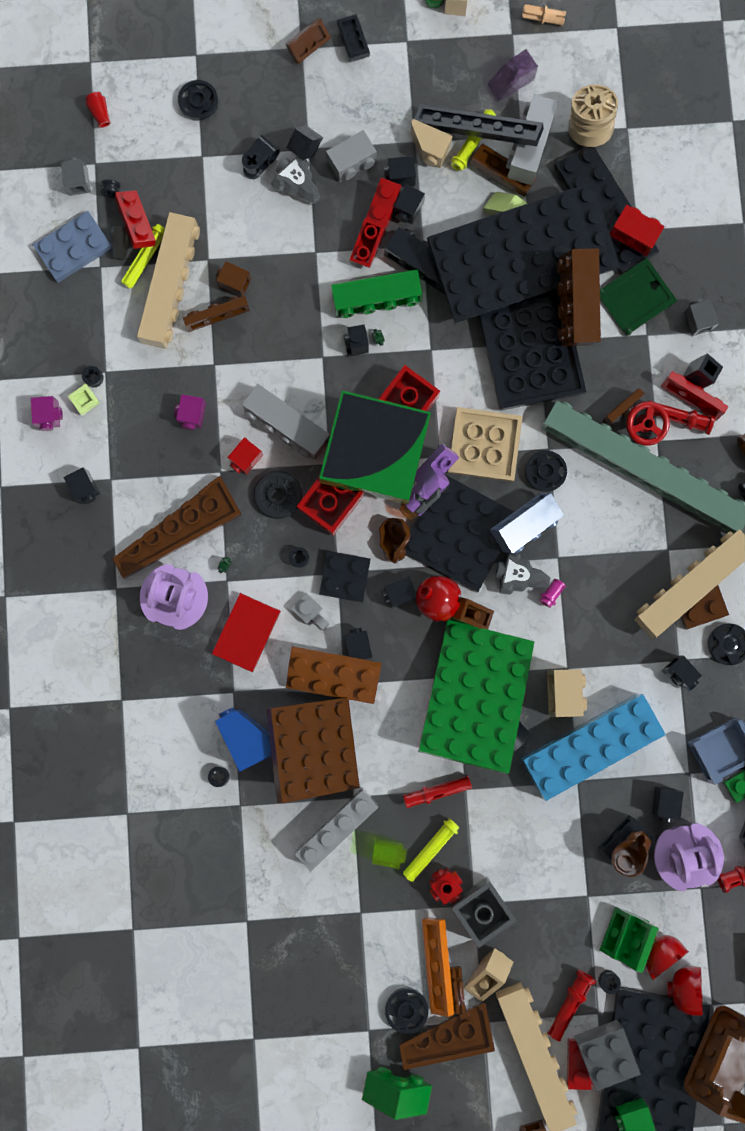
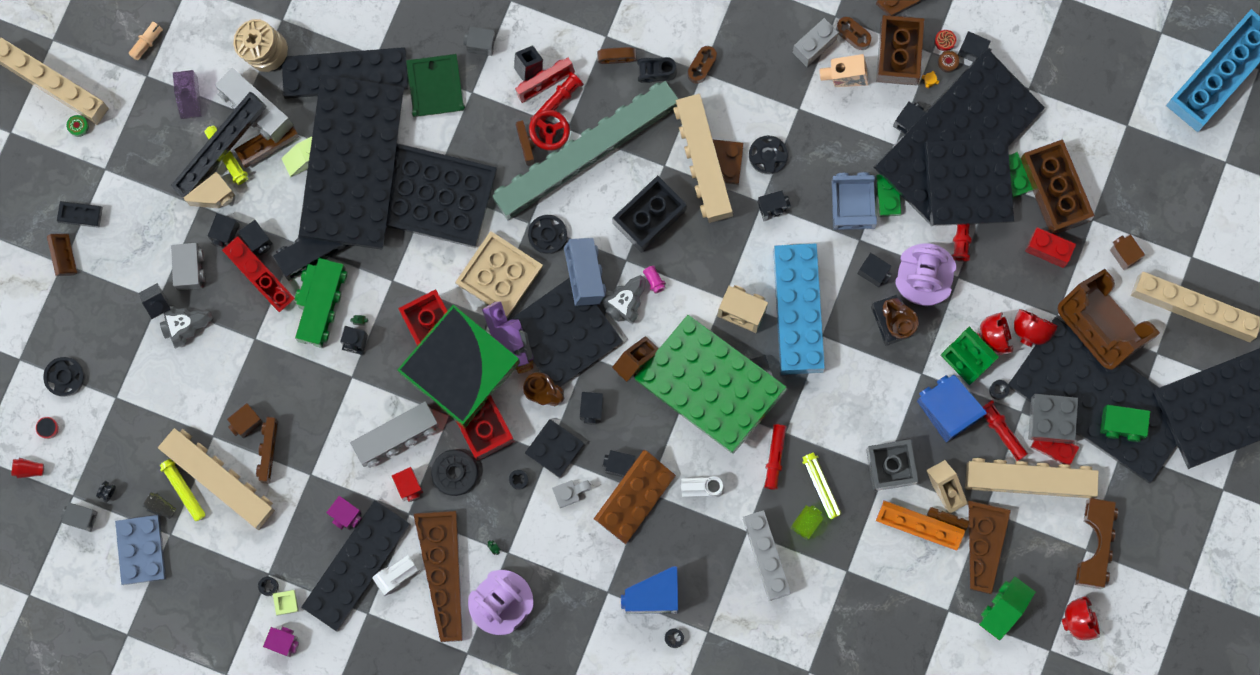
camera: 60 degrees left, 5 degrees down
black brick [63,467,100,504] -> none
red plate [115,190,156,249] -> none
red tile [212,593,281,672] -> none
black piece [242,135,280,180] -> none
reddish brown plate [266,698,360,804] -> none
black wheel [385,987,429,1034] -> none
red cylinder [416,575,461,621] -> none
red brick [429,867,463,905] -> none
reddish brown brick [557,248,601,347] -> none
red brick [610,205,665,256] -> none
none -> black tile [36,417,59,439]
none -> green plate [295,264,316,309]
none -> black plate [301,500,411,632]
none -> white piece [372,555,418,596]
none -> black brick [612,175,687,253]
none -> white piece [681,476,724,498]
none -> blue slope [917,375,987,443]

